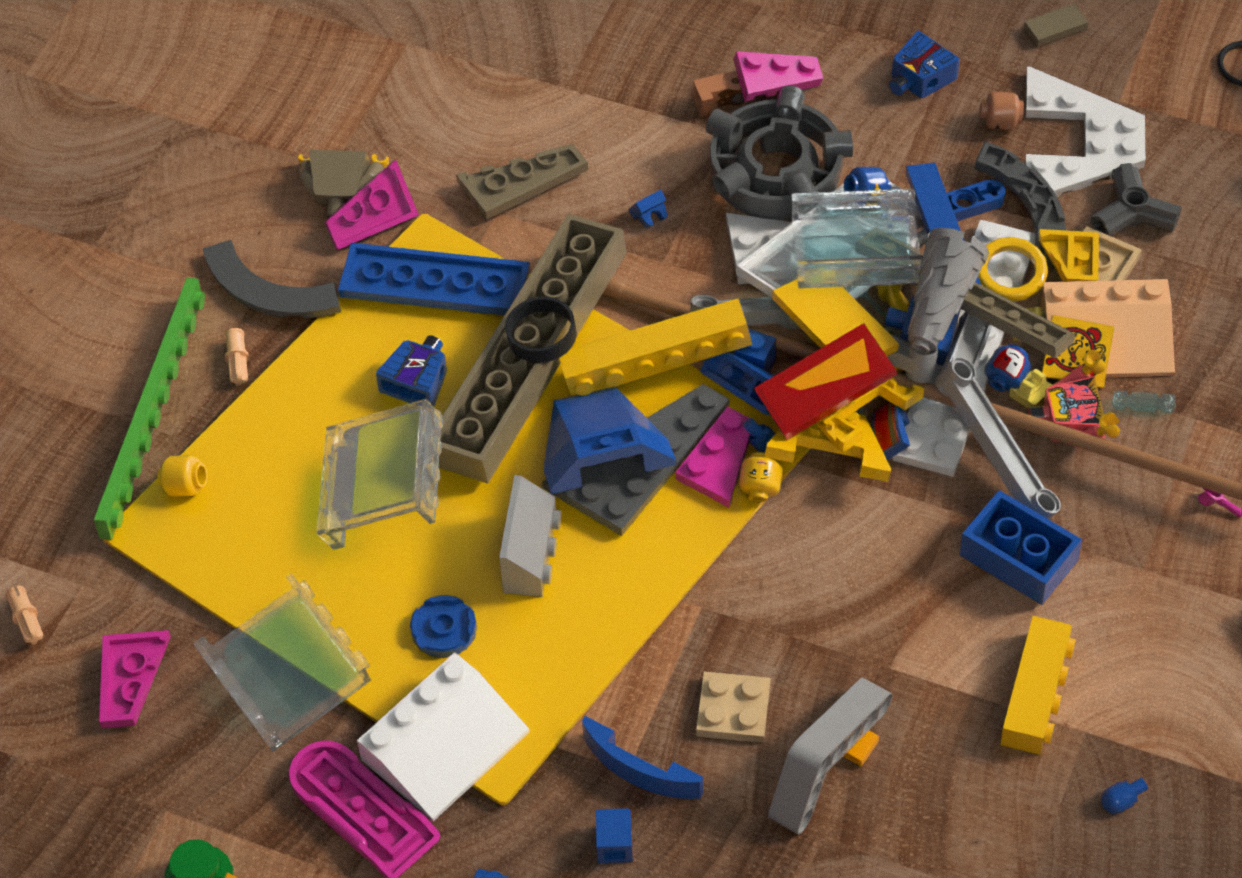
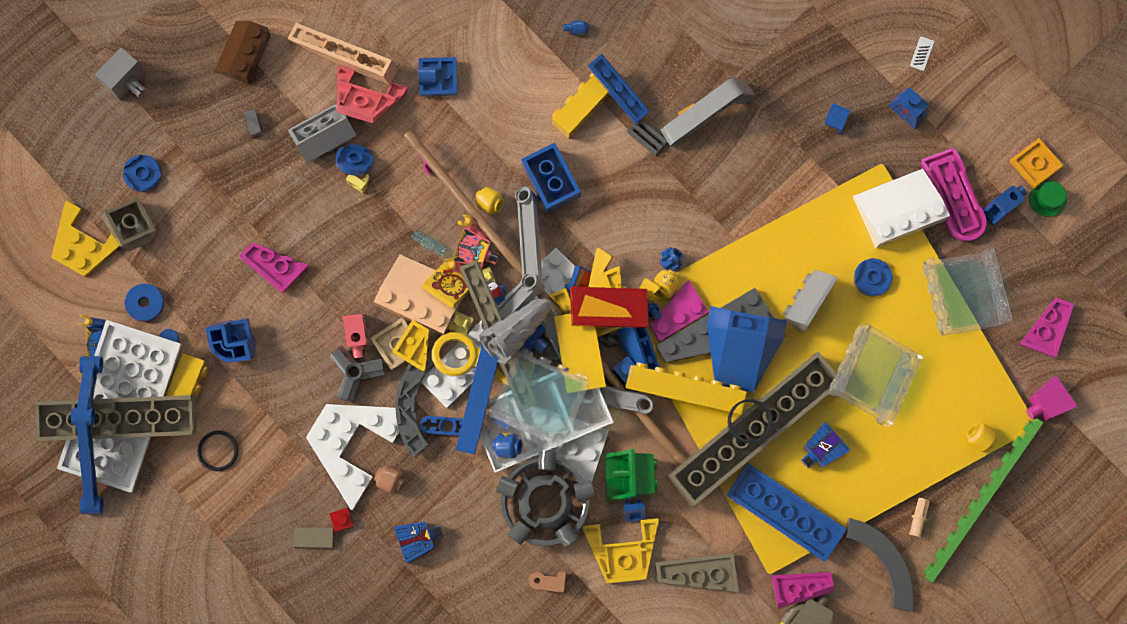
camera: 160 degrees left, 25 degrees up
light nougat axle [5,586,43,645] -> none
blue slope [582,716,703,799] -> none
tan plate [696,671,771,743] -> none
dark pink wing [733,51,823,102] -> none
none -> red plate [329,507,354,532]
none -> coral torso [343,314,368,358]
none -> yellow head [475,187,504,215]
none -> yellow wing [582,518,659,583]
none -> blue tile [587,54,650,124]
none -> green piece [605,449,658,501]
none -> dark grey tile [627,119,667,156]
none -> blue gear [660,247,683,271]
none -> blue torso [983,185,1027,226]
none -> dark pink torso [1026,375,1077,421]

